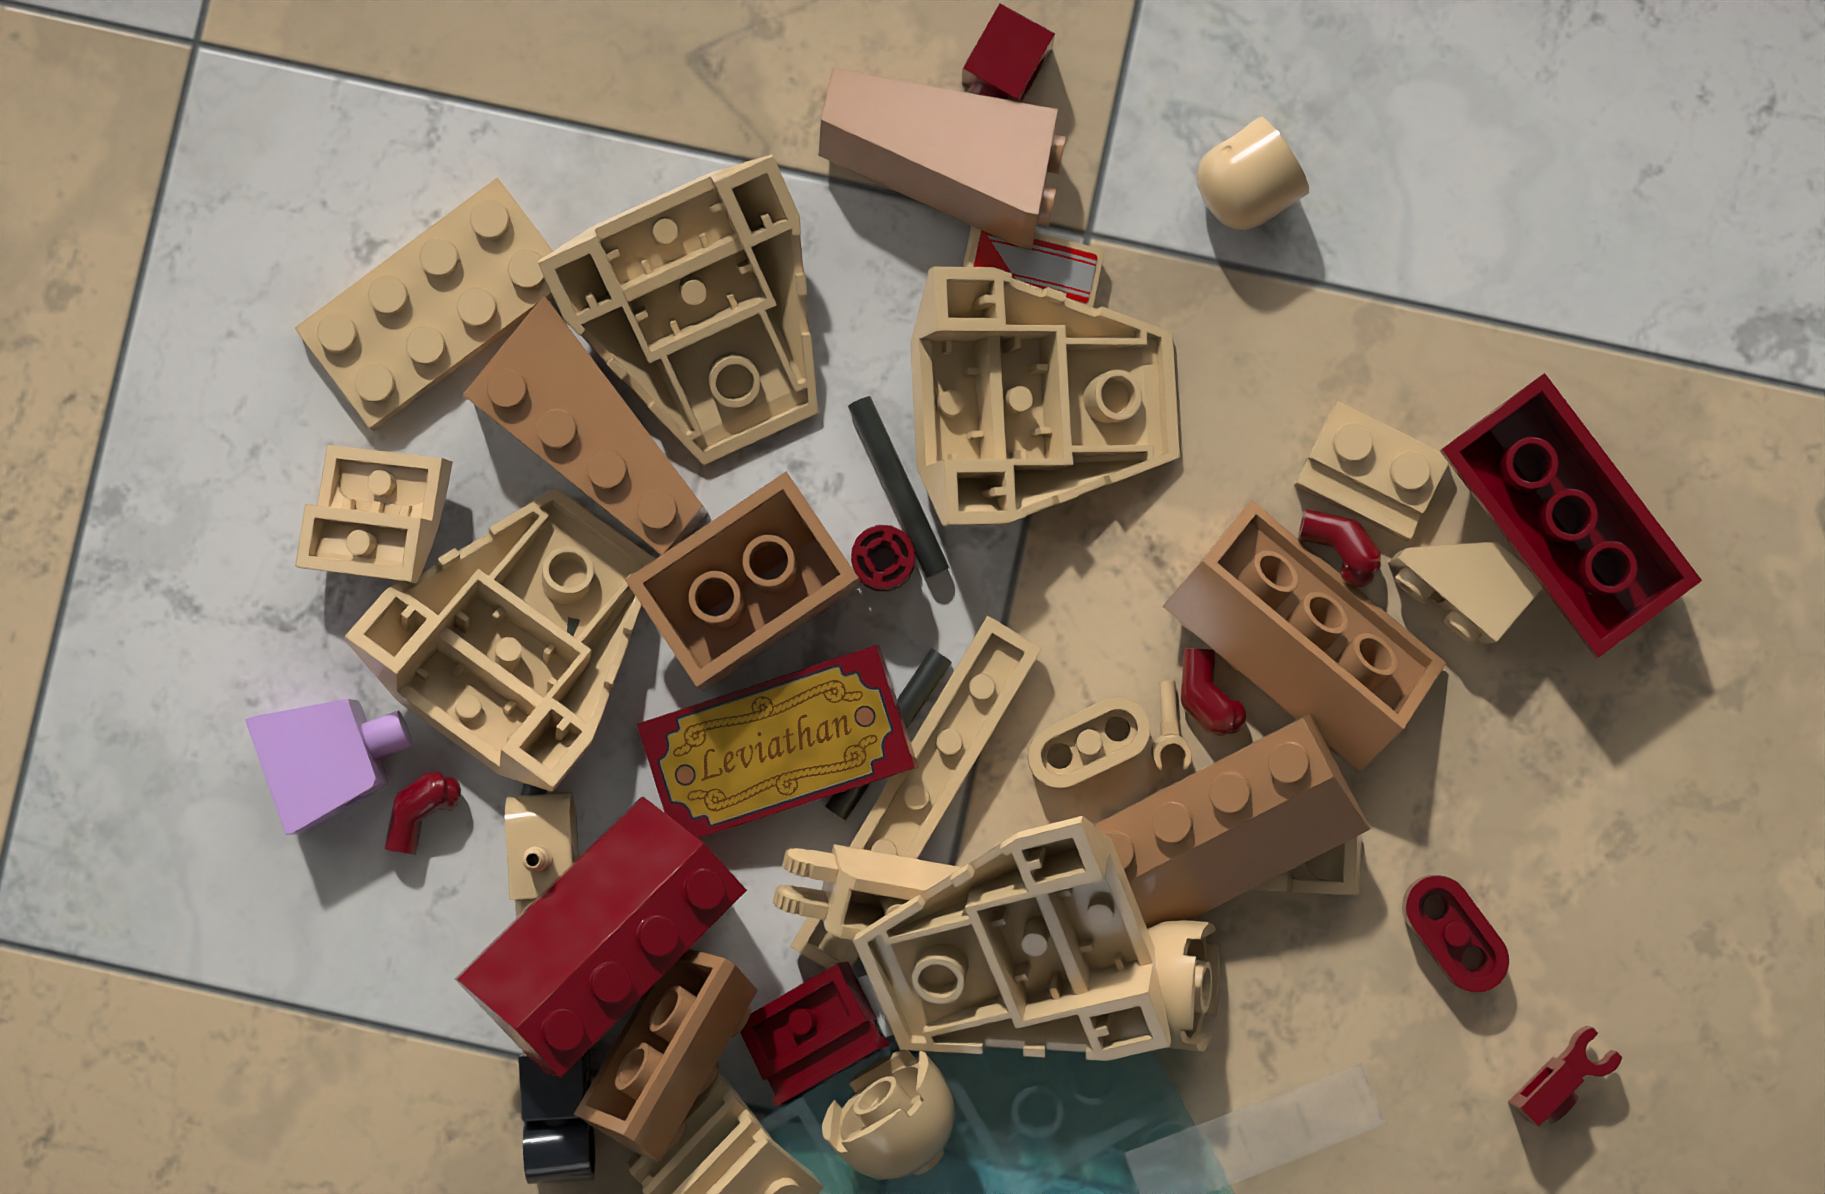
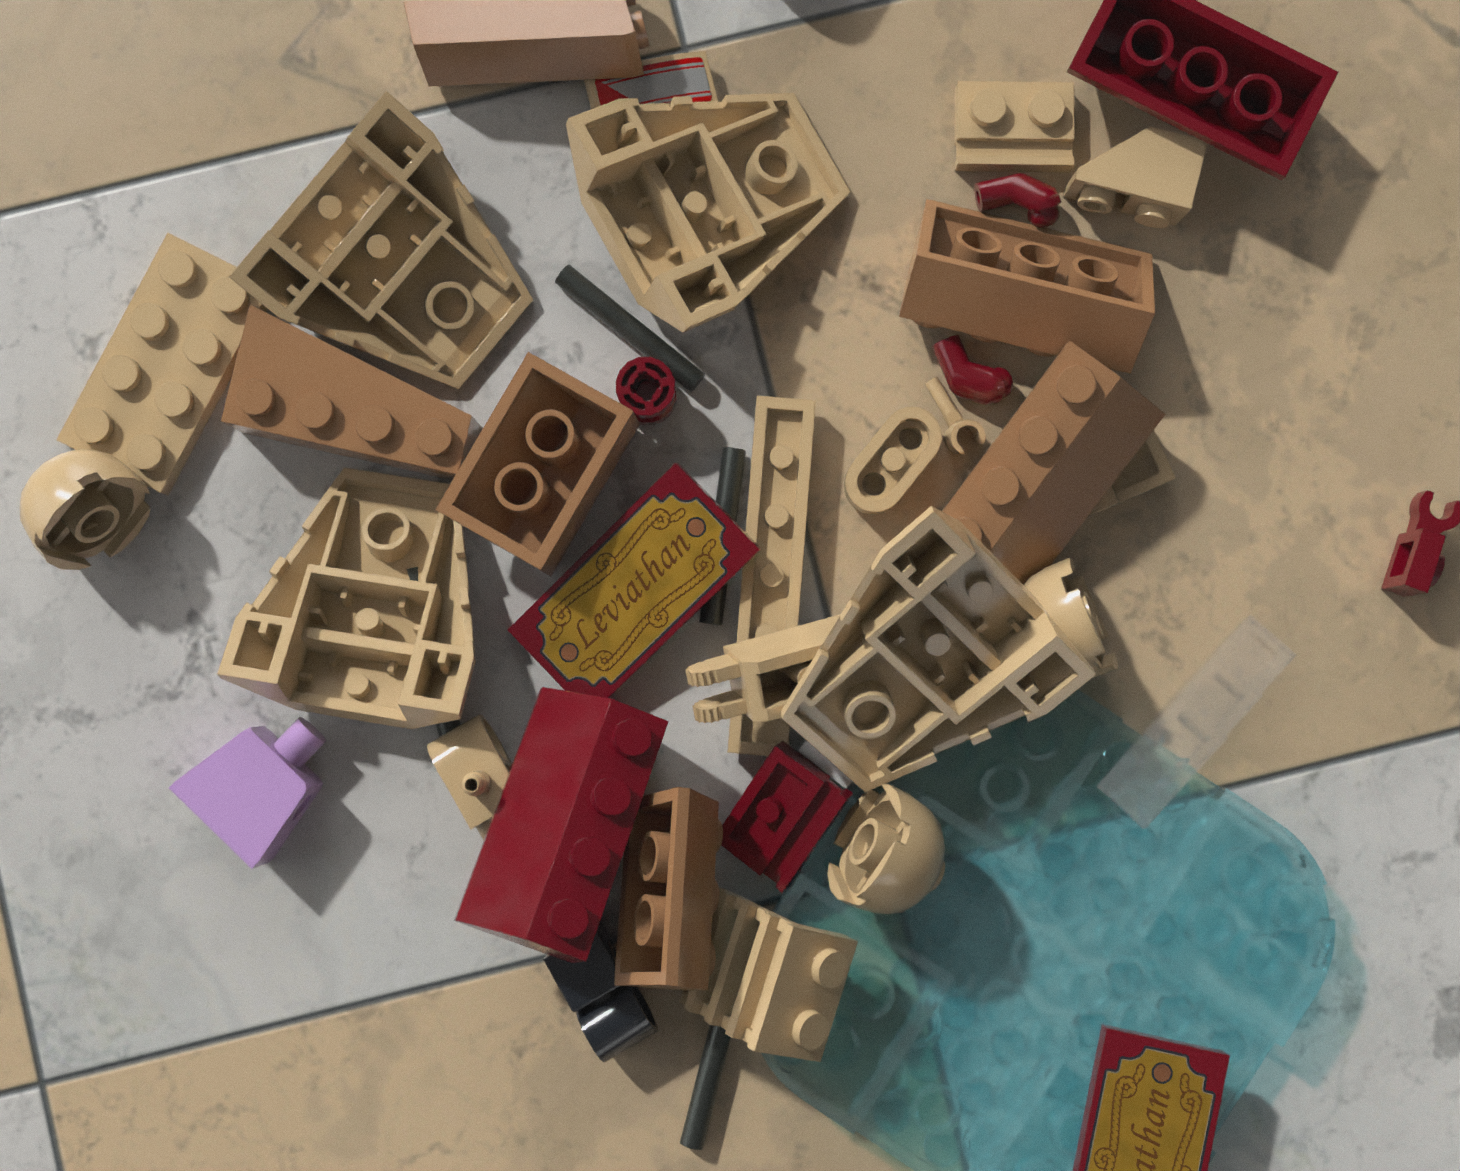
camera: 30 degrees left, 0 degrees up
tan slope [295,445,453,583] -> none
dark red arm [384,772,461,855] -> none
dark red plate [1402,875,1509,992] -> none
none -> tan cylinder [19,449,151,570]

